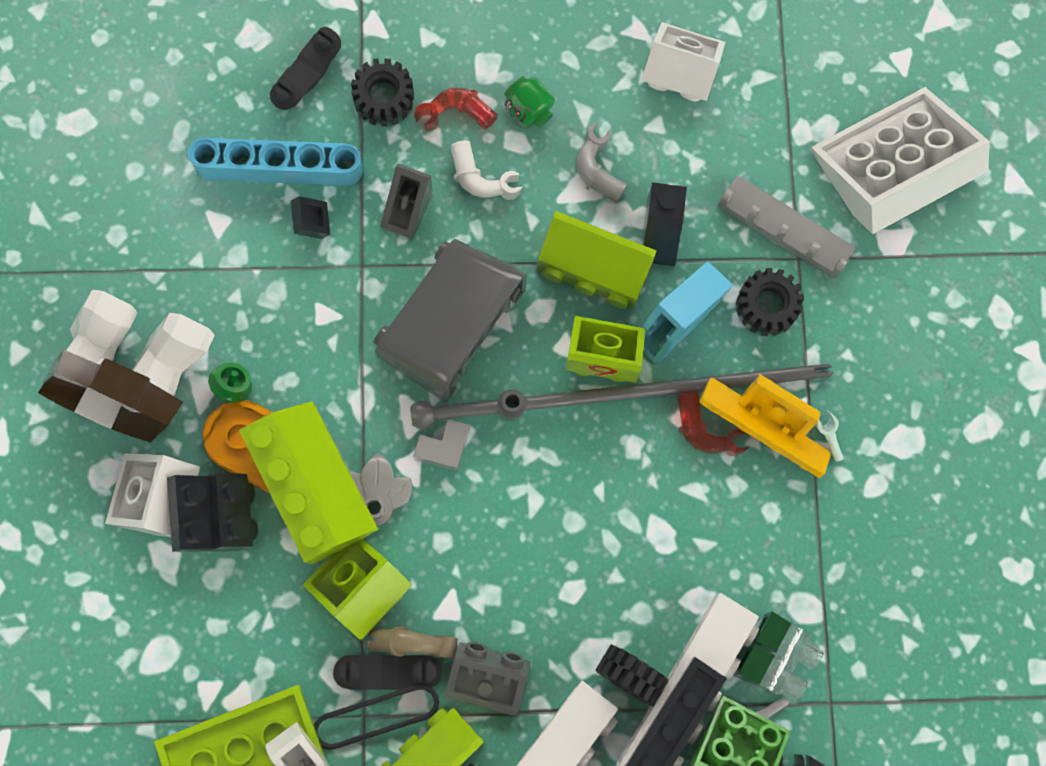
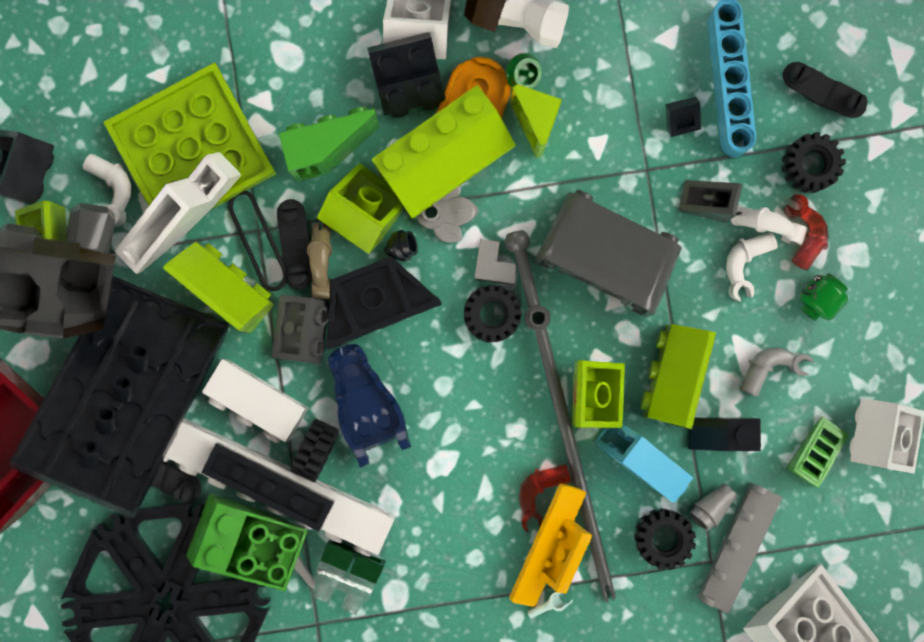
camera: 85 degrees right, 10 degrees up
none -> bright green slope [279,107,380,182]
none -> black wing [326,256,442,350]
none -> dark blue animal [328,344,411,468]
none -> black plate [384,230,418,262]
none -> black tyre [464,284,522,343]
none -> lime slope [510,84,562,158]
none -> light grey cone [689,484,737,531]
none -> white piece [731,206,807,246]
none -> bright green slope [786,416,849,488]

